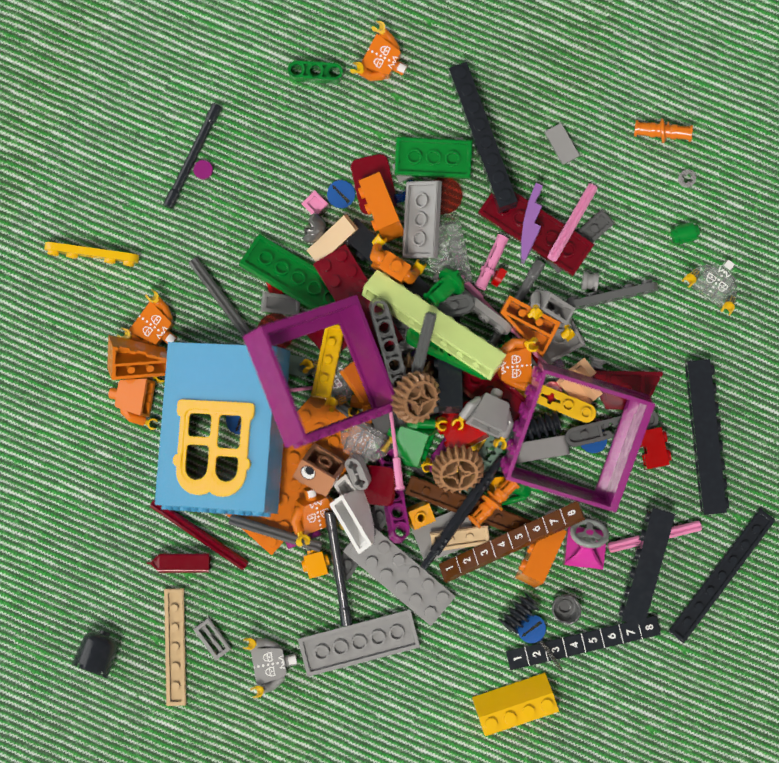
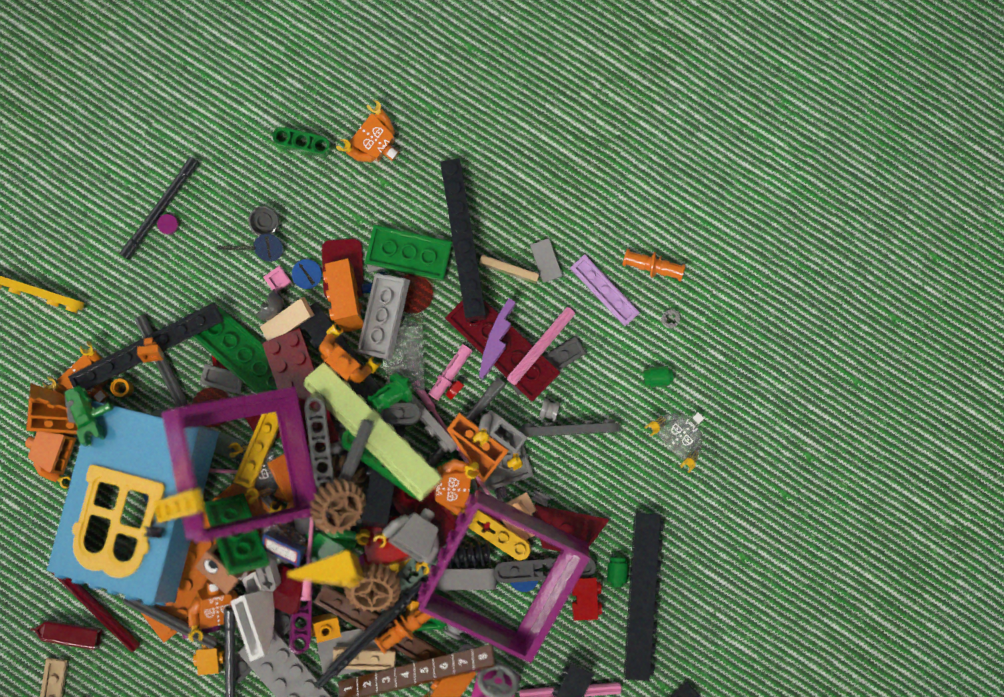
camera: 10 degrees right, 0 degrees up
none -> green piece [64,386,113,447]
none -> black tile [68,302,224,391]
none -> light orange beam [110,378,134,398]
none -> orange tile [137,337,164,363]
none -> black bush [143,526,164,539]
none -> yellow tile [153,489,204,523]
none -> green tile [203,493,269,576]
none -> clear smoke piece [217,233,283,262]
none -> dark grey hair [248,206,279,236]
none -> slope [262,530,306,566]
none -> yellow slope [288,550,365,588]
none -> light grey bush [444,624,464,640]
none -> tan tile [479,255,539,284]
none -> lavender tile [570,254,640,327]
none -> green brick [607,557,628,587]

